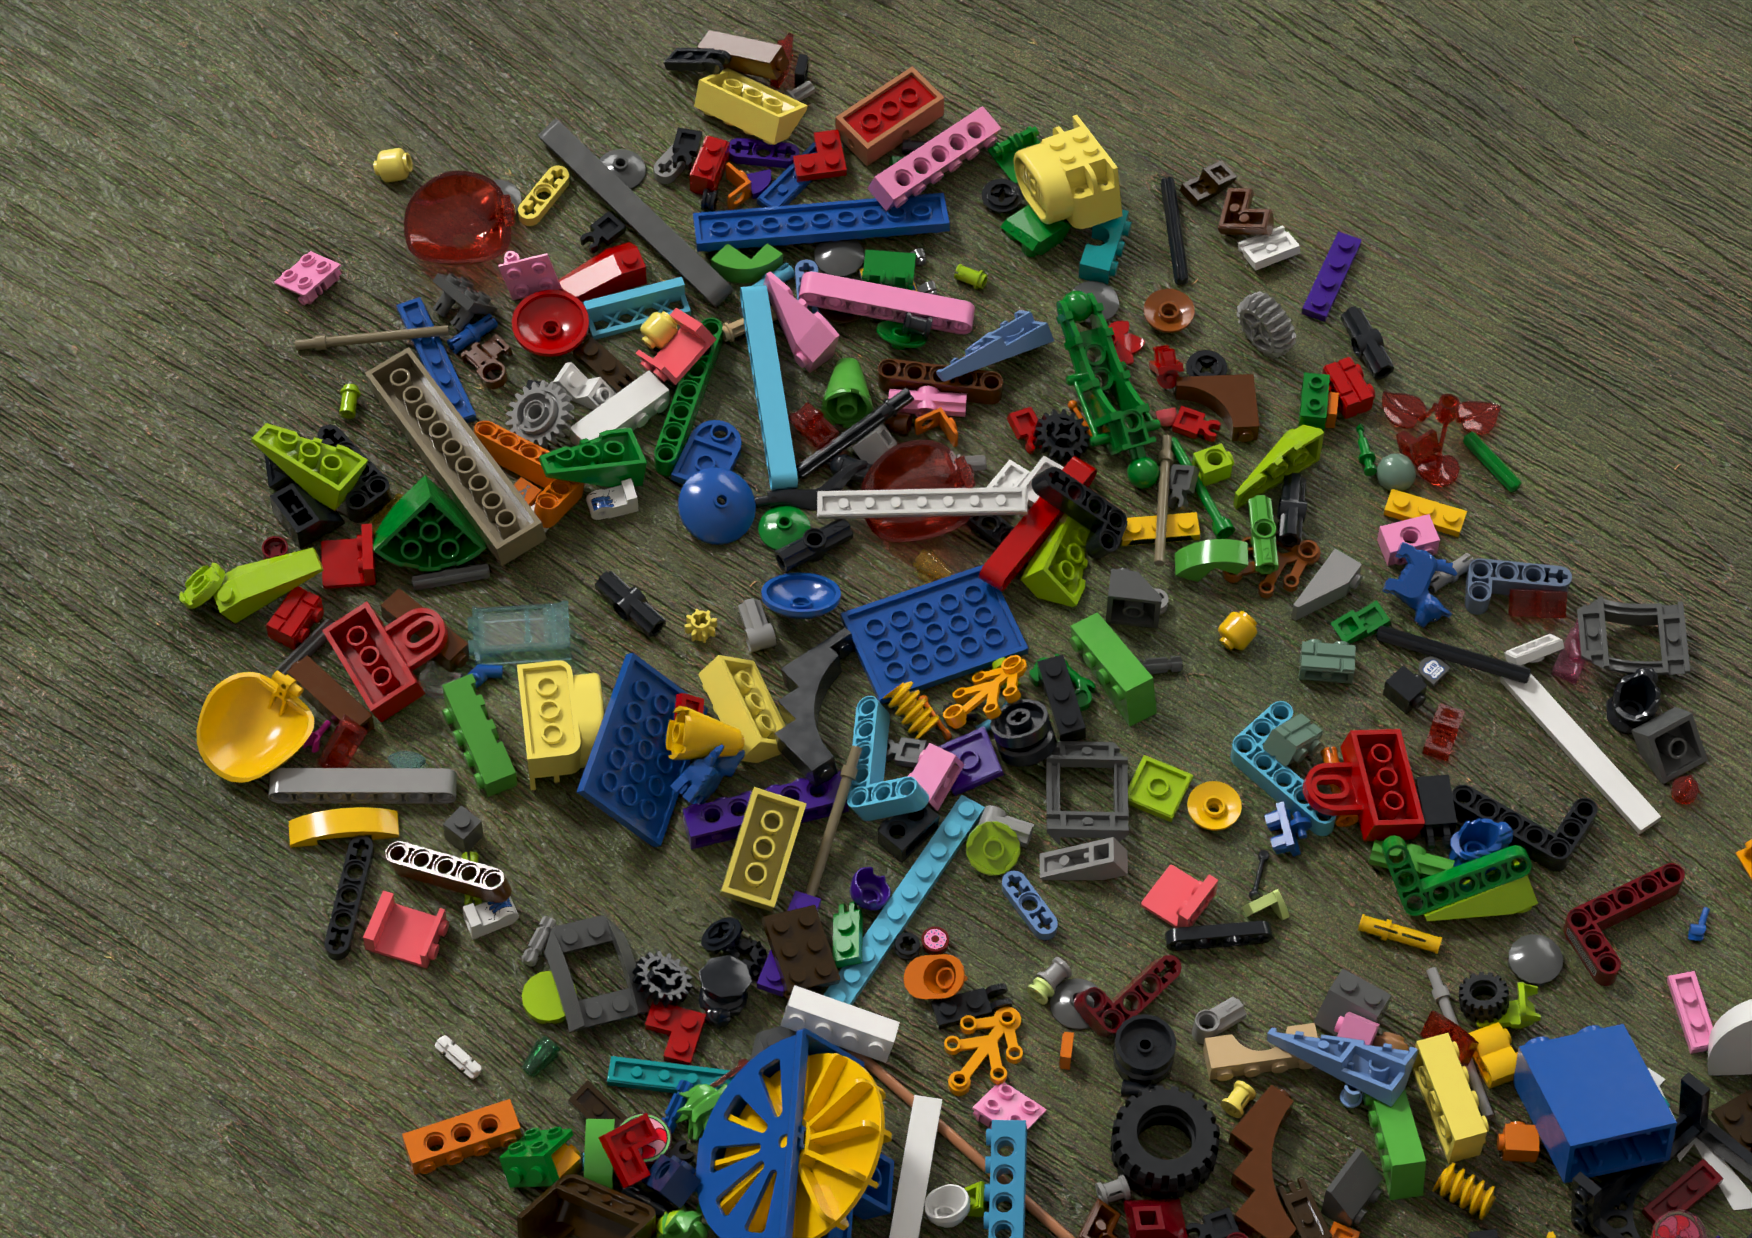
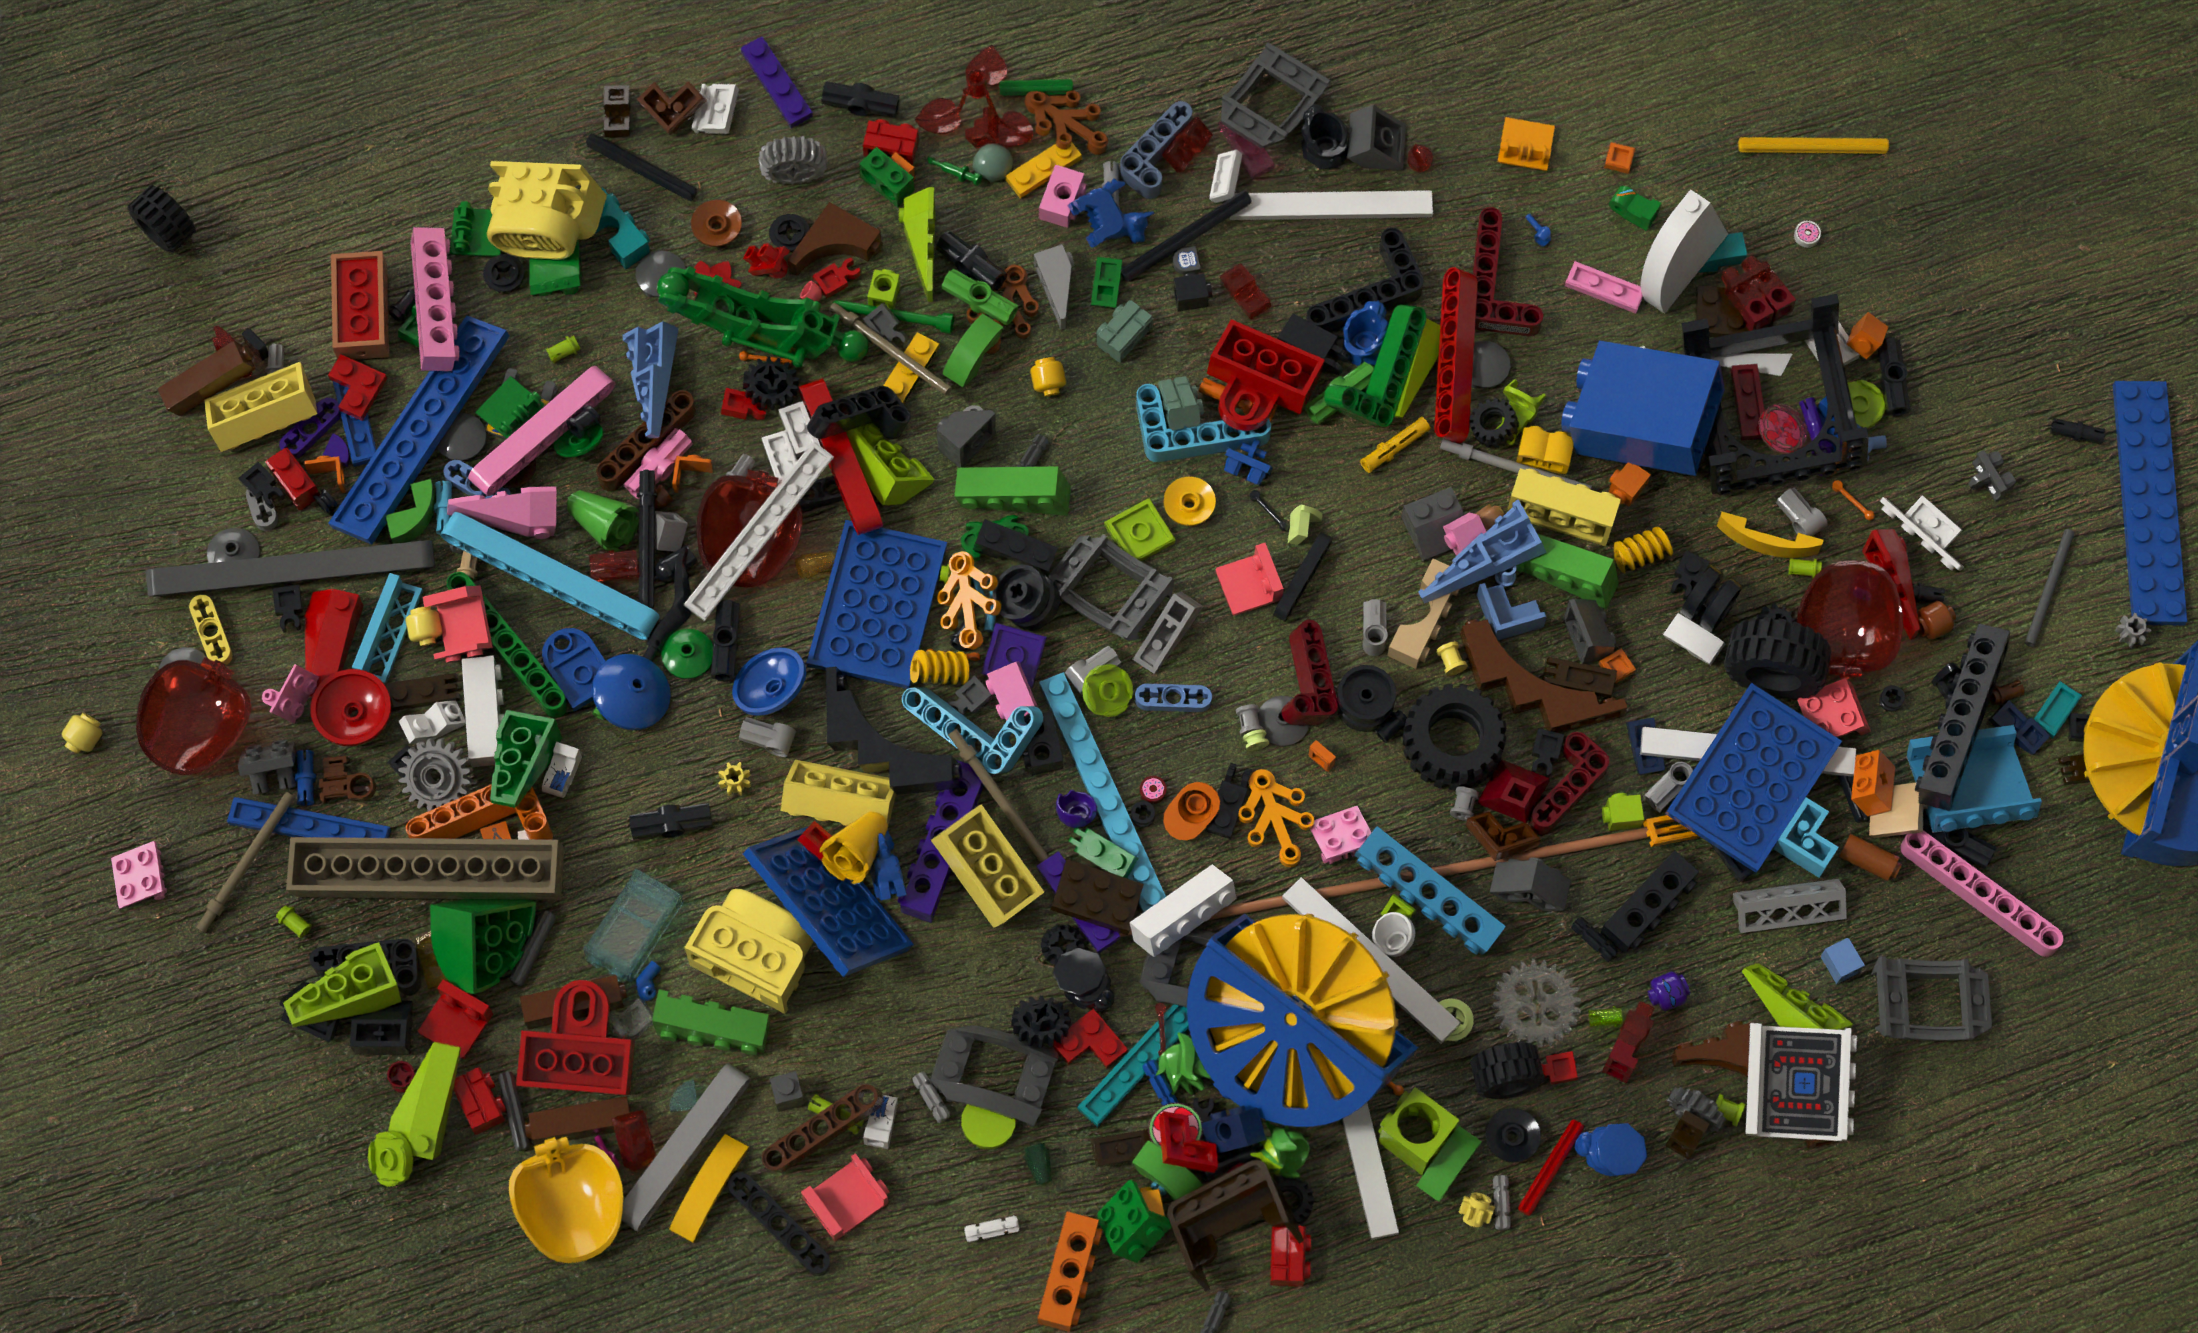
camera: 55 degrees left, 10 degrees up
black hinge [663,48,732,74] -> none
black gear [701,917,743,955] -> none
clear red slope [1420,1011,1479,1066] -> none
none -> dark orange plant [1025,90,1108,155]
none -> red beam [1434,267,1477,444]
none -> medium blue panel [1477,583,1547,641]

